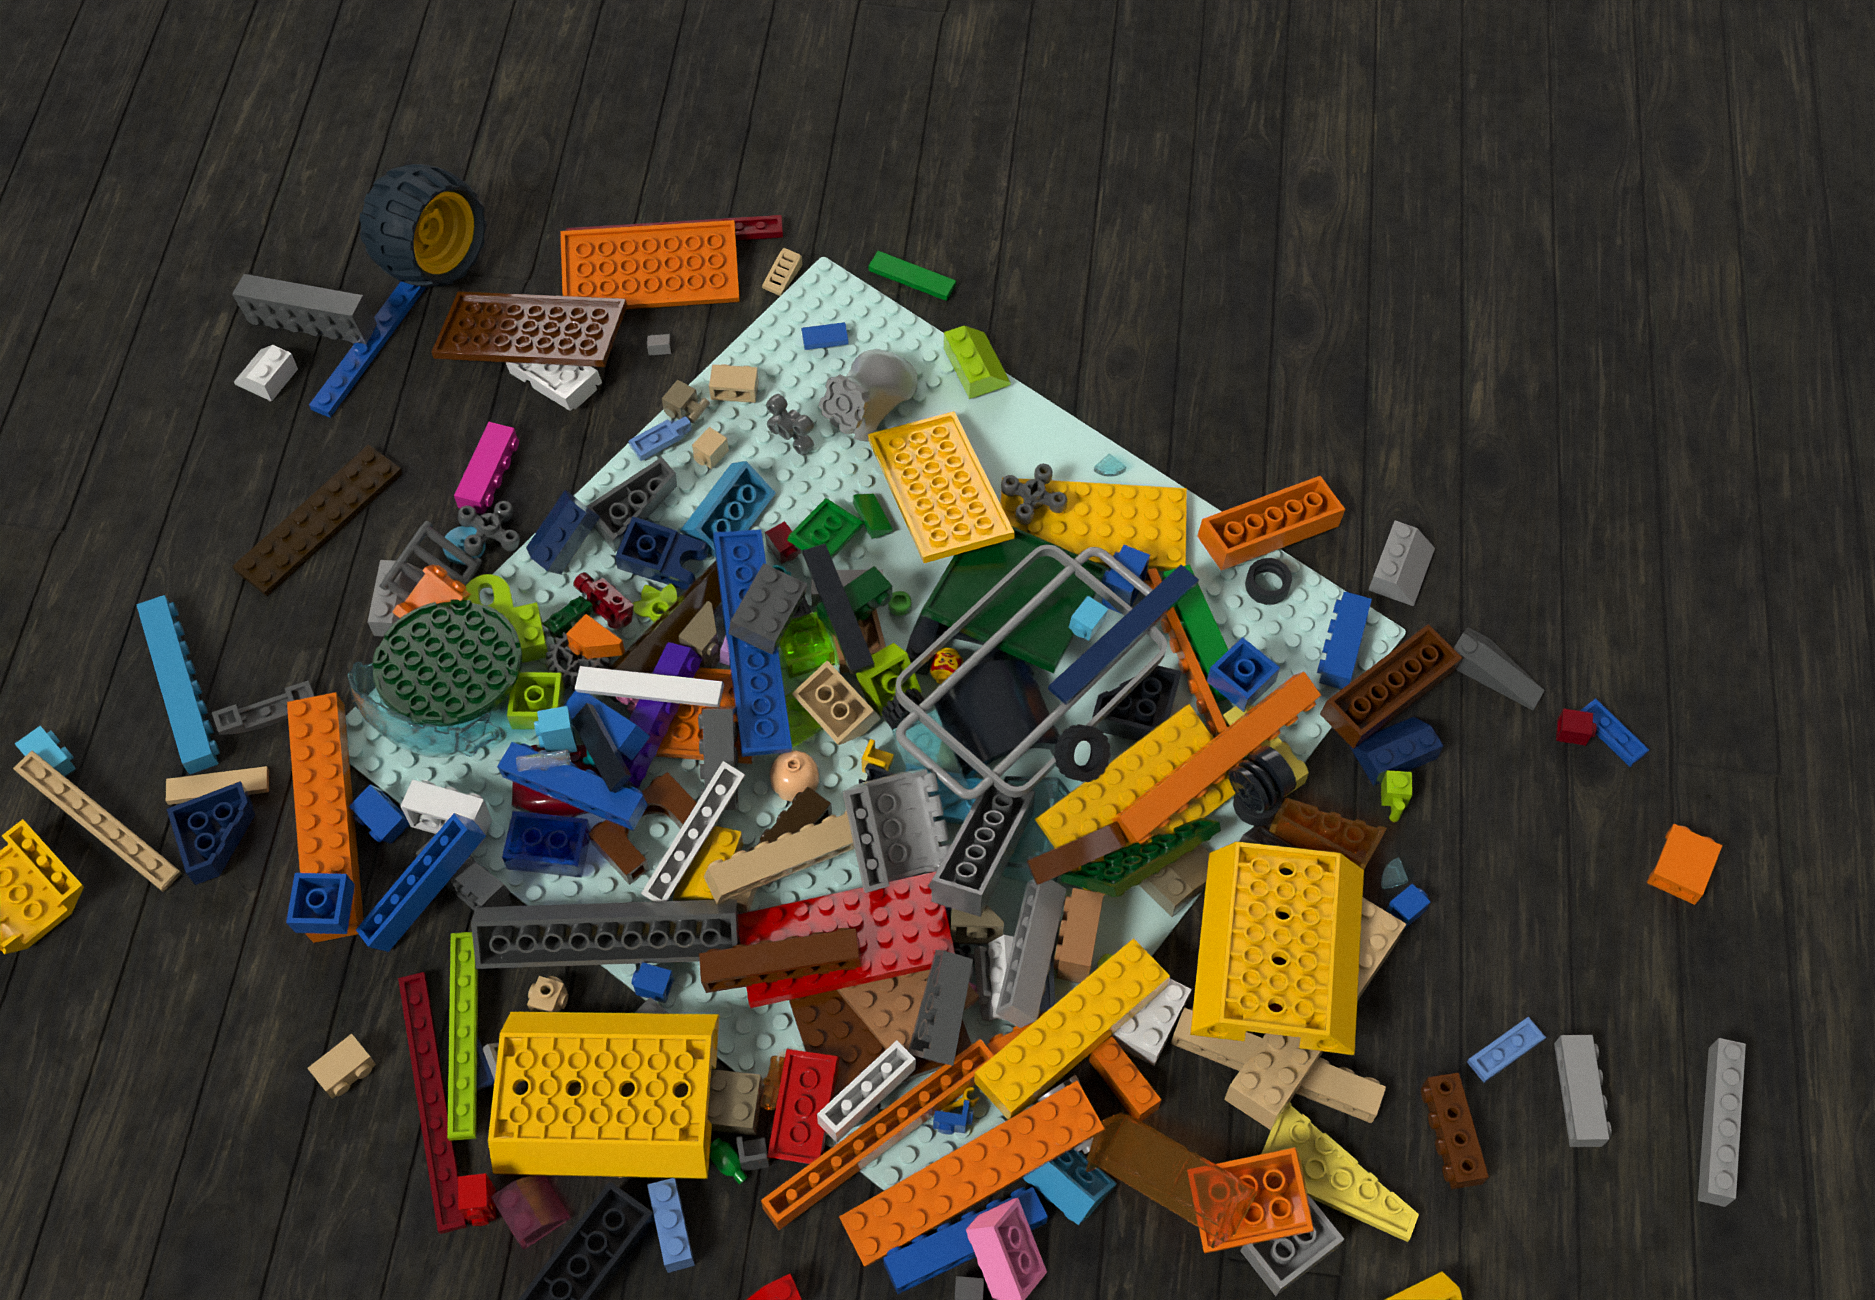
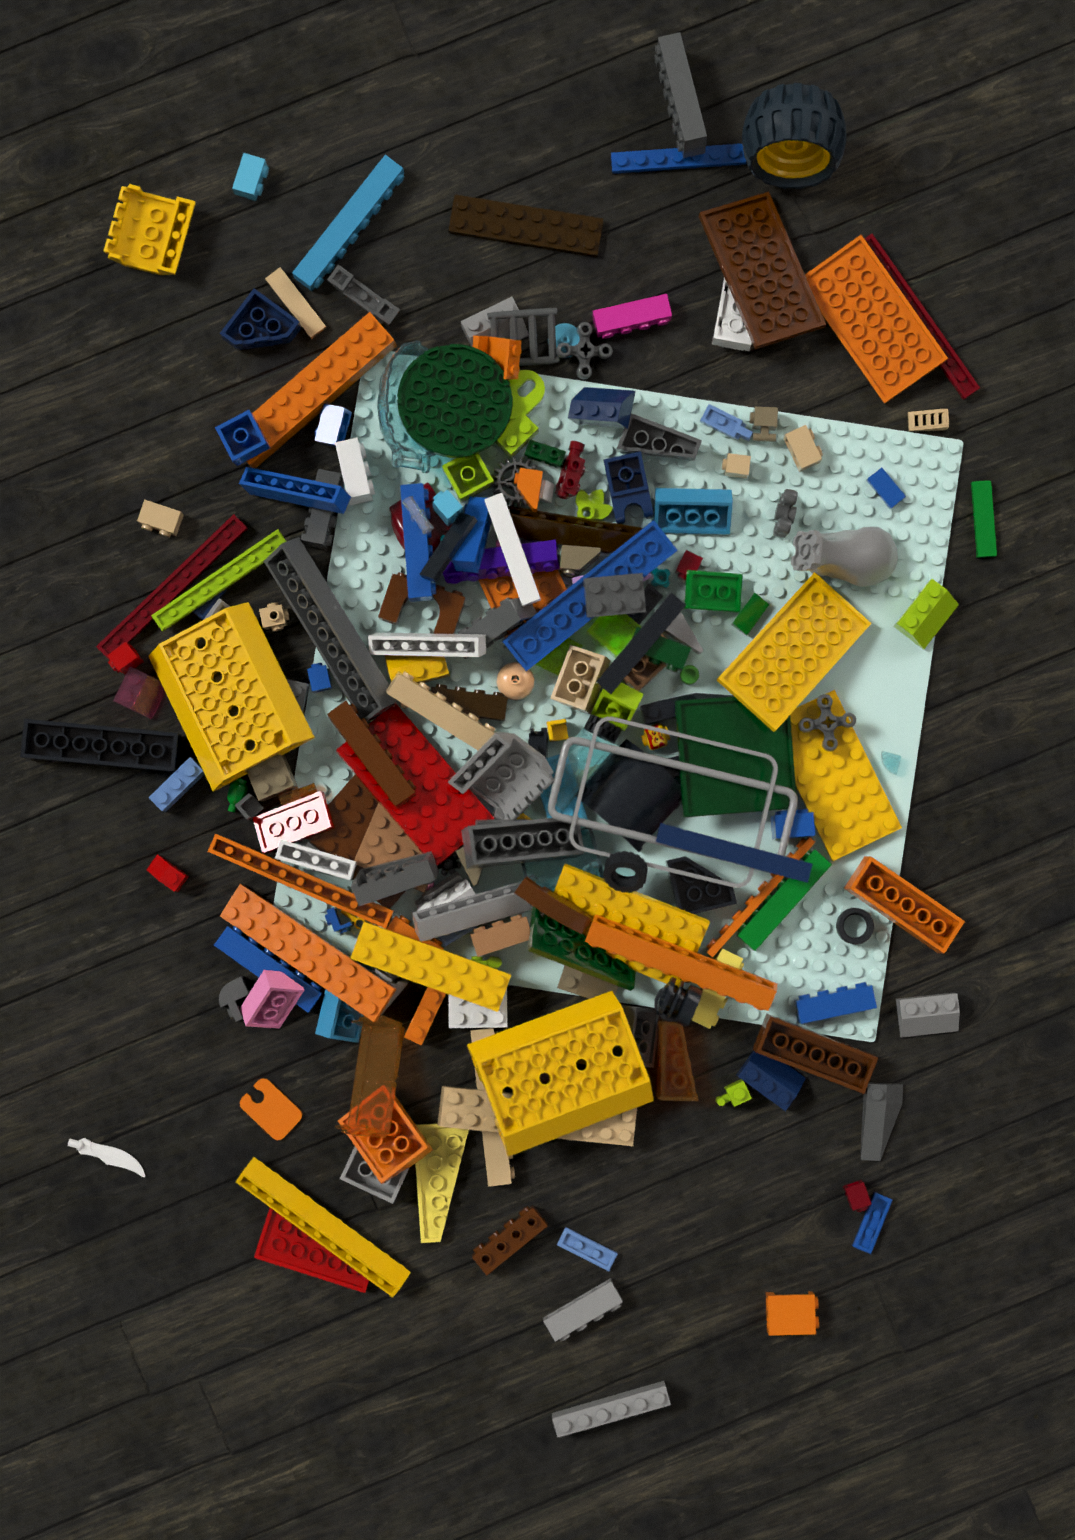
camera: 60 degrees right, 25 degrees up
tan tile [13,751,182,892] -> none
white slope [234,345,298,401] -> none
clear blue brick [502,811,591,878] -> none
light grey slope [647,334,671,355] -> none
medium azure brick [1069,596,1108,641] -> none
blue brick [1207,637,1280,712] -> none
clear light blue tile [1381,858,1408,889] -> none
blue brick [1386,884,1430,929] -> none

